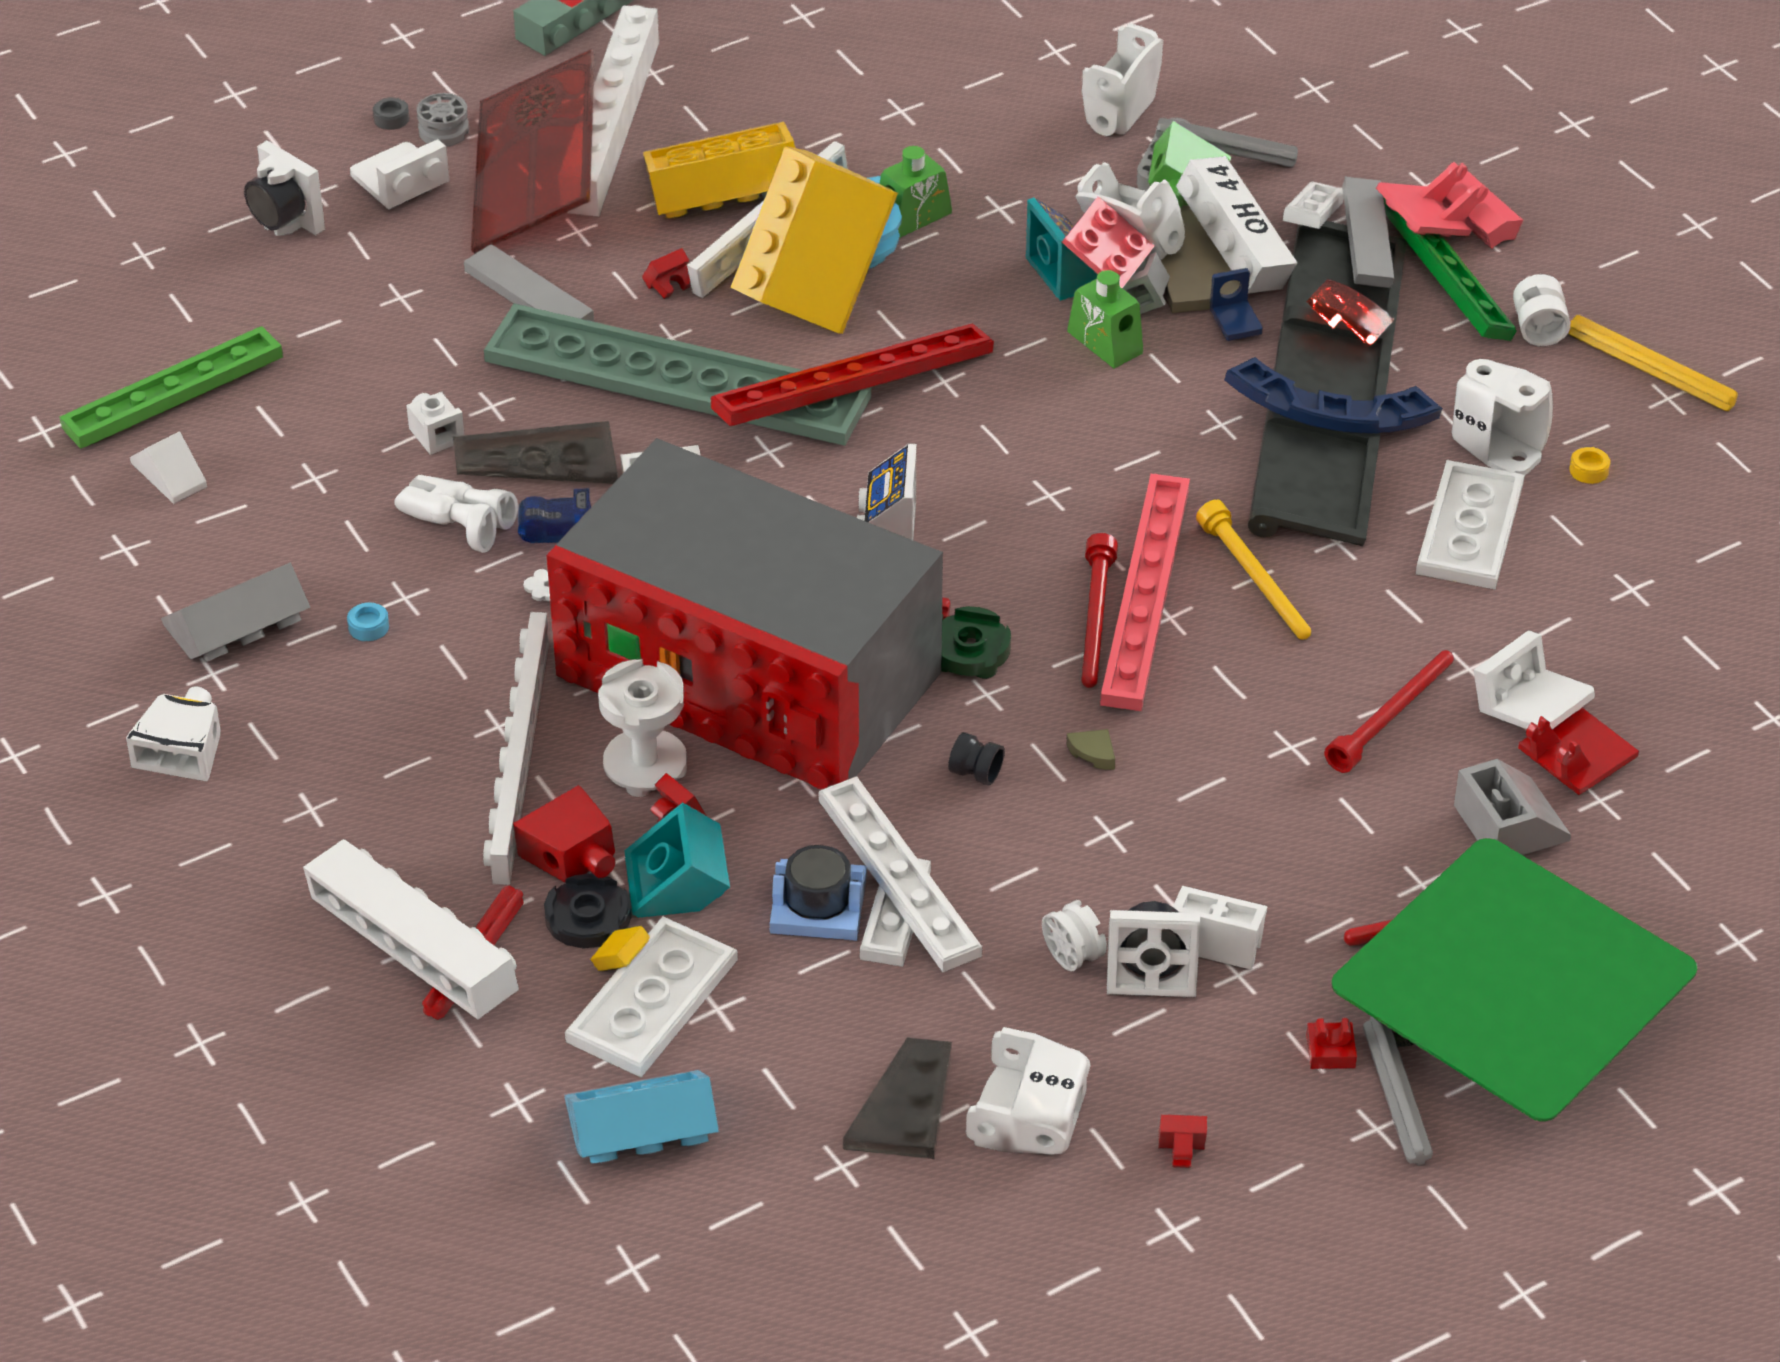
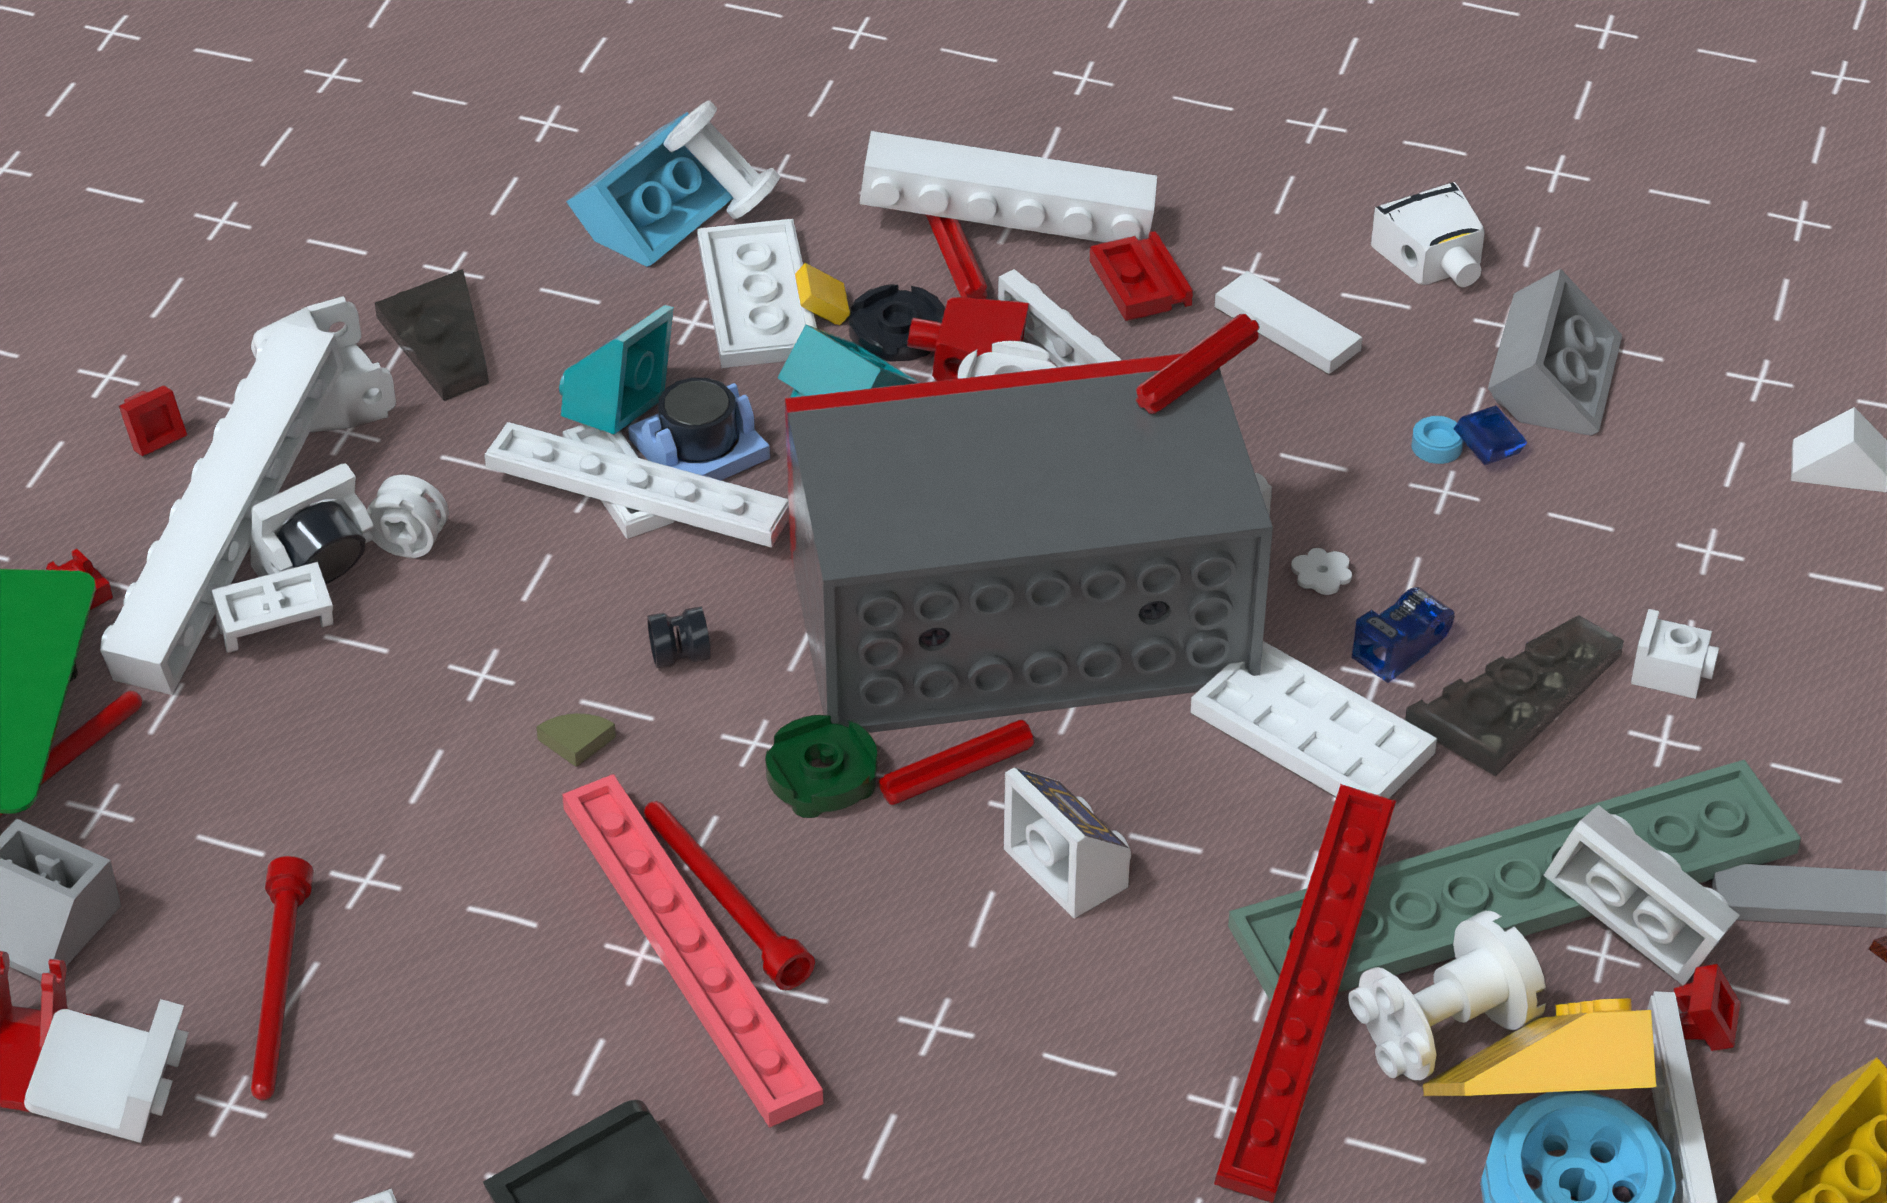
camera: 140 degrees right, 0 degrees up
white piece [394,475,518,553] -> none
yellow piece [1196,499,1311,640] -> none
none -> white brick [100,321,344,695]
none -> teal slope [559,305,674,434]
none -> white hose [664,100,780,219]
none -> red plate [1089,231,1193,321]
none -> red axle [1136,314,1260,414]
none -> white tile [1215,271,1362,374]
none -> white piece [1348,911,1546,1080]
none -> clear blue tile [1454,405,1527,465]
none -> white slope [1543,805,1740,985]

